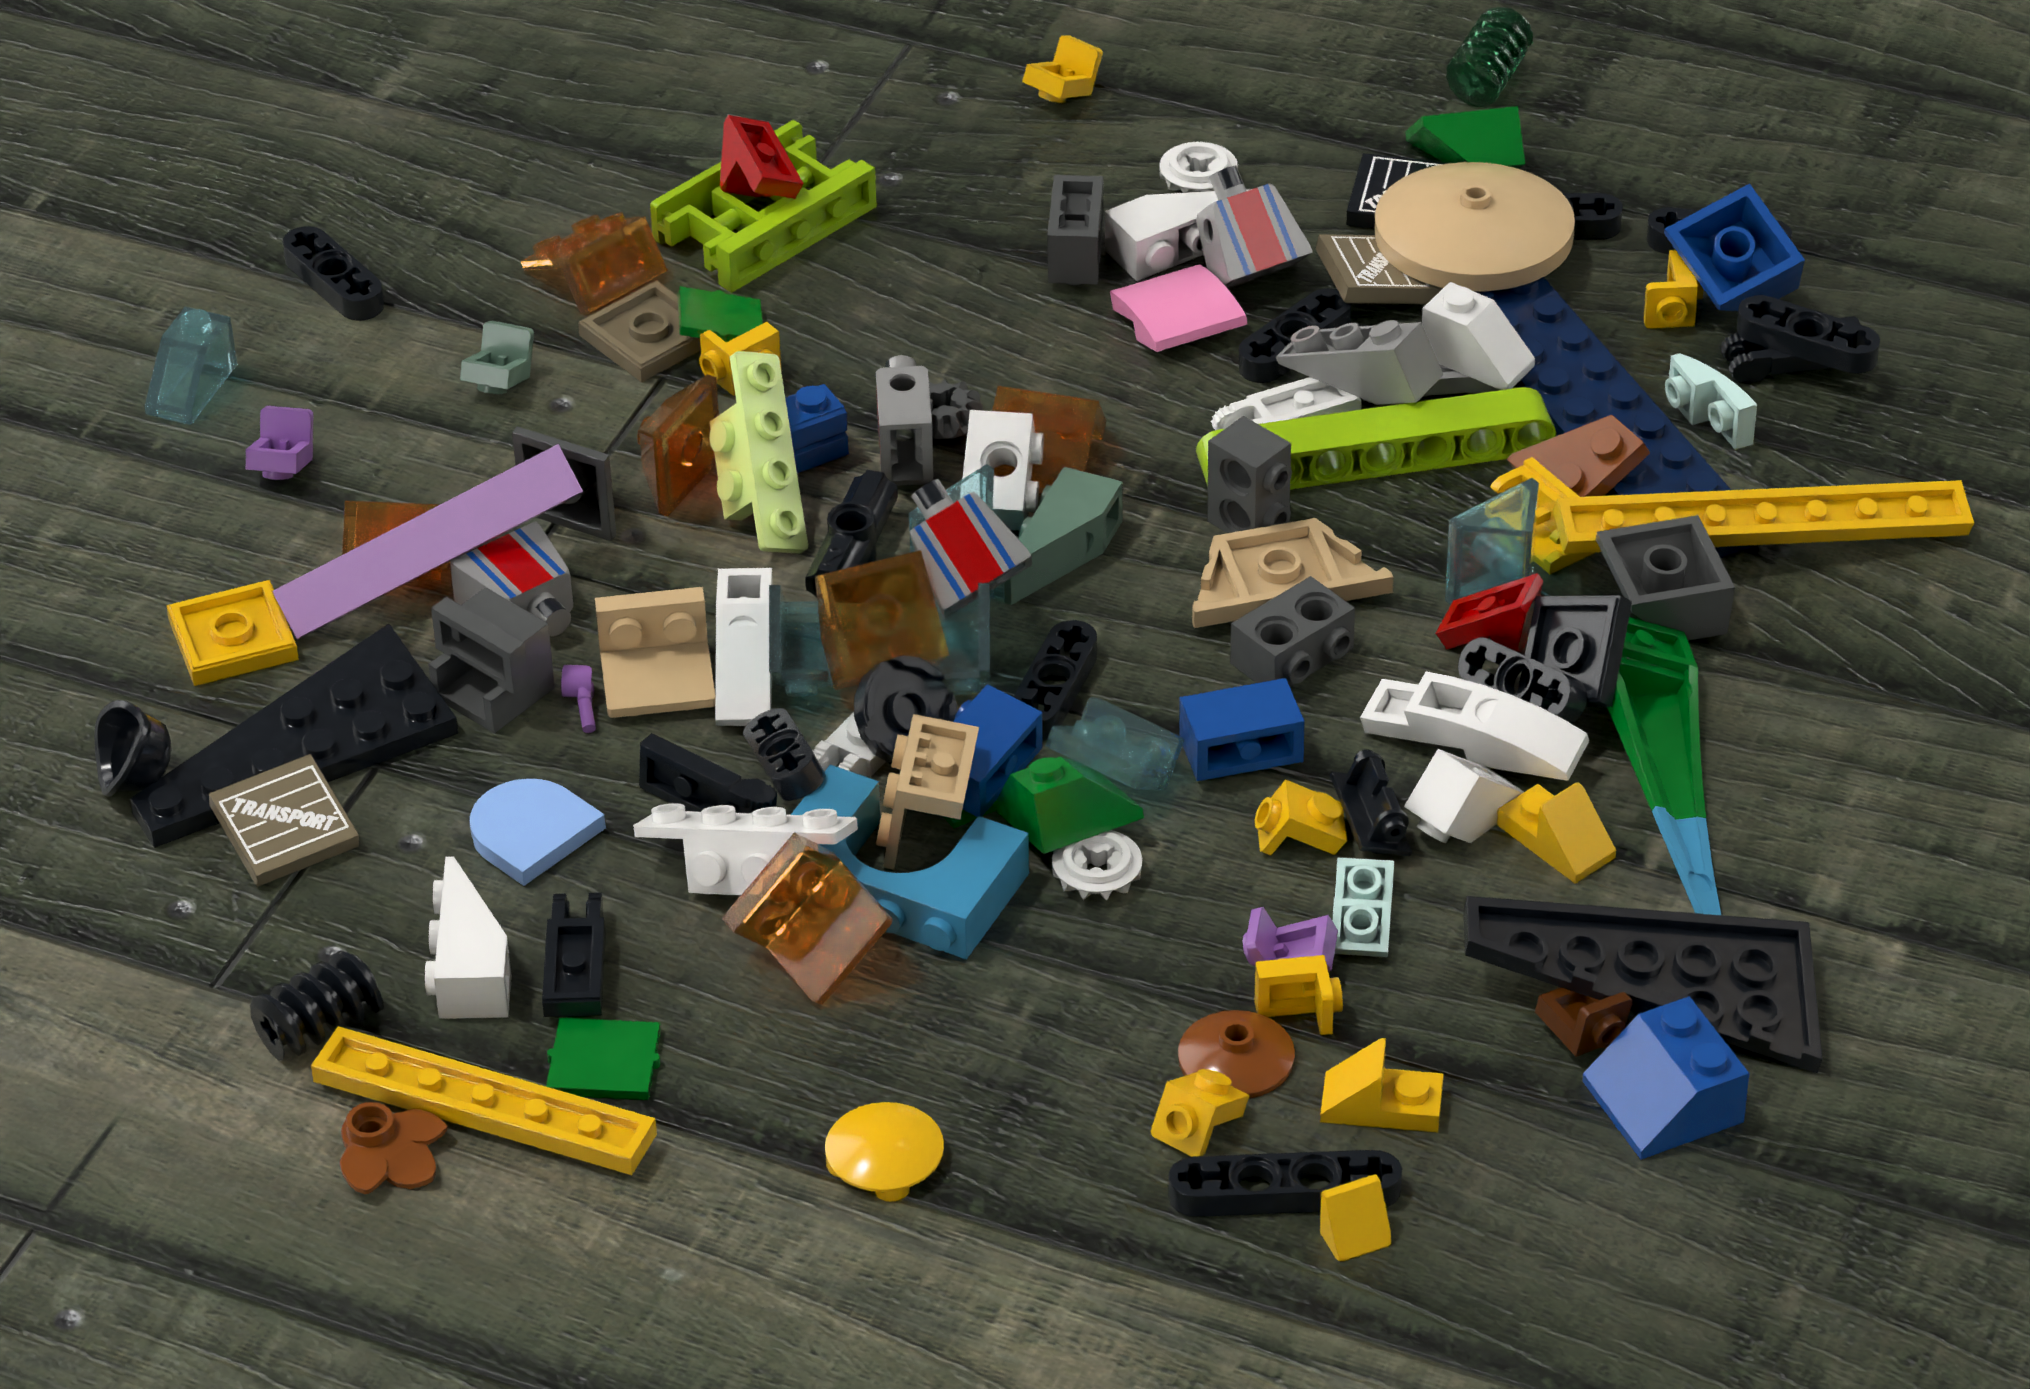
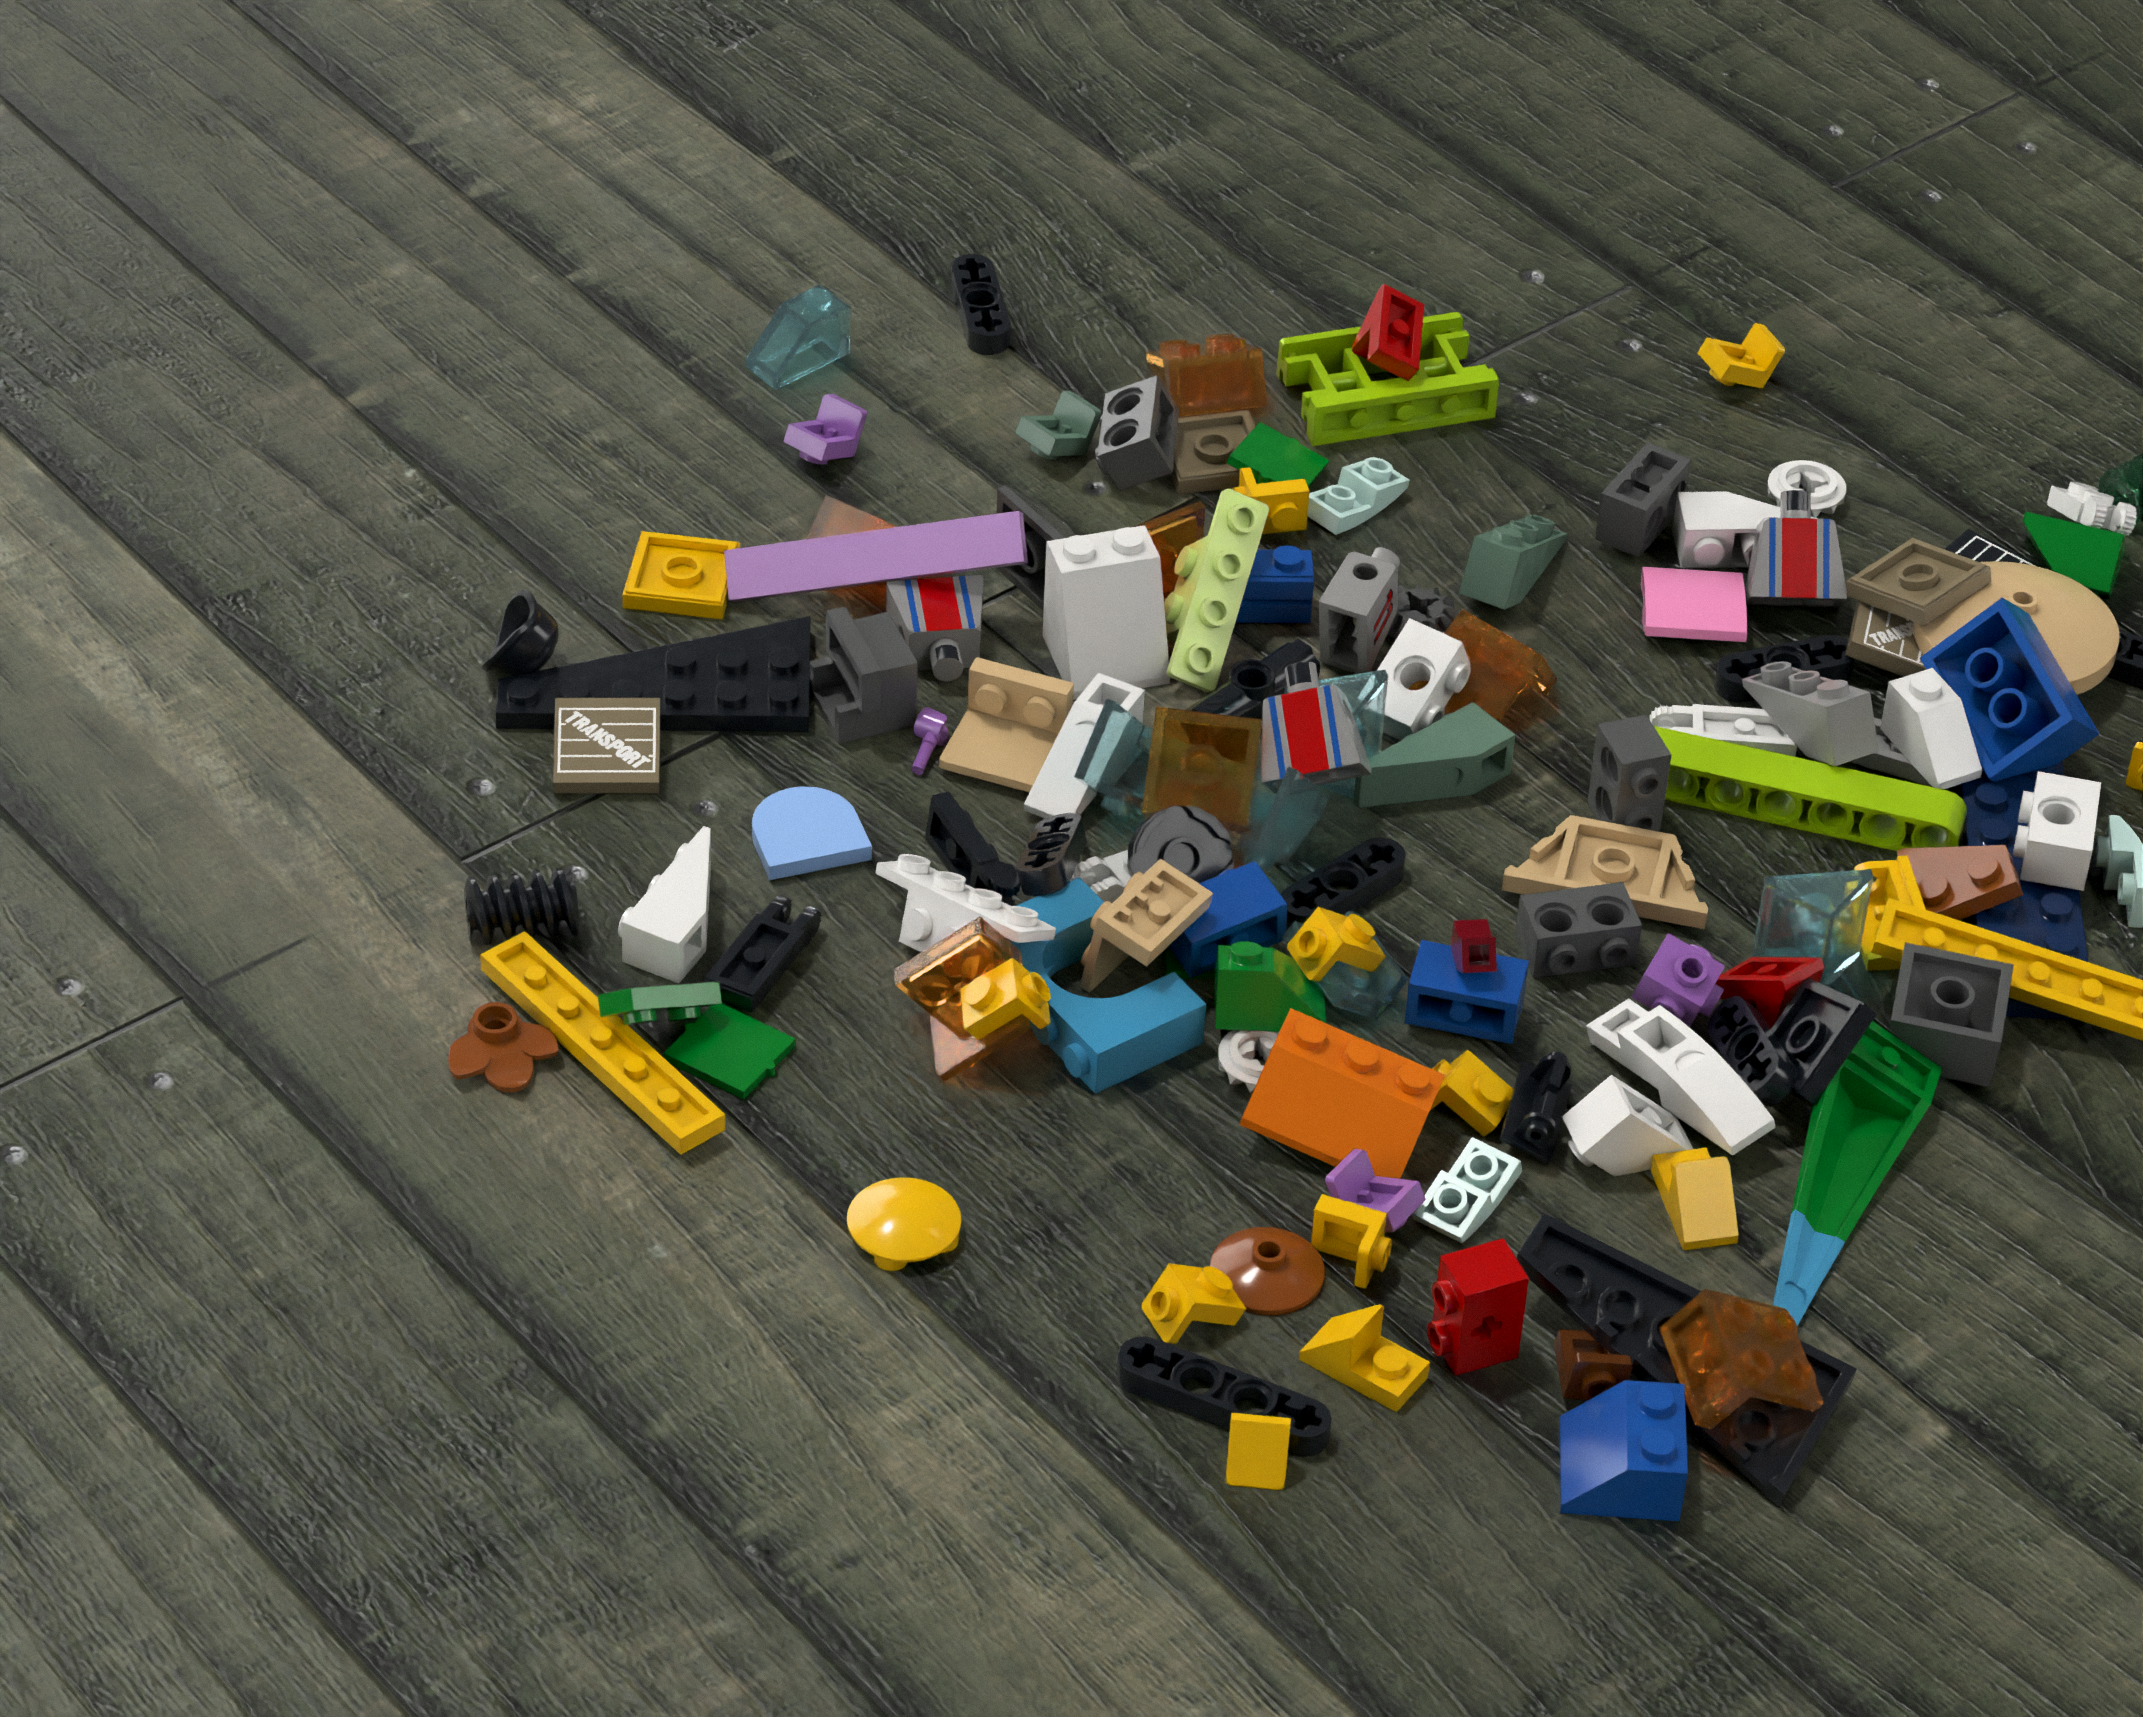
camera: 25 degrees right, 0 degrees up
none -> green plate [598,982,722,1025]
none -> yellow bracket [960,957,1051,1040]
none -> white slope [1042,525,1170,700]
none -> dark grey brick [1095,375,1179,491]
none -> orange slope [1239,1008,1445,1179]
none -> yellow bracket [1287,907,1386,982]
none -> light aqua slope [1308,457,1410,535]
none -> red brick [1427,1238,1529,1376]
none -> dark red piece [1450,919,1497,973]
none -> sand green slope [1459,514,1568,610]
none -> medium lavender brick [1631,933,1725,1027]
none -> clear orange bracket [1659,1289,1823,1429]
none -> dark tan tile [1846,538,1991,626]
none -> blue slope [1920,597,2099,781]
none -> white brick [2013,771,2101,891]
none -> white hinge [2047,482,2137,536]

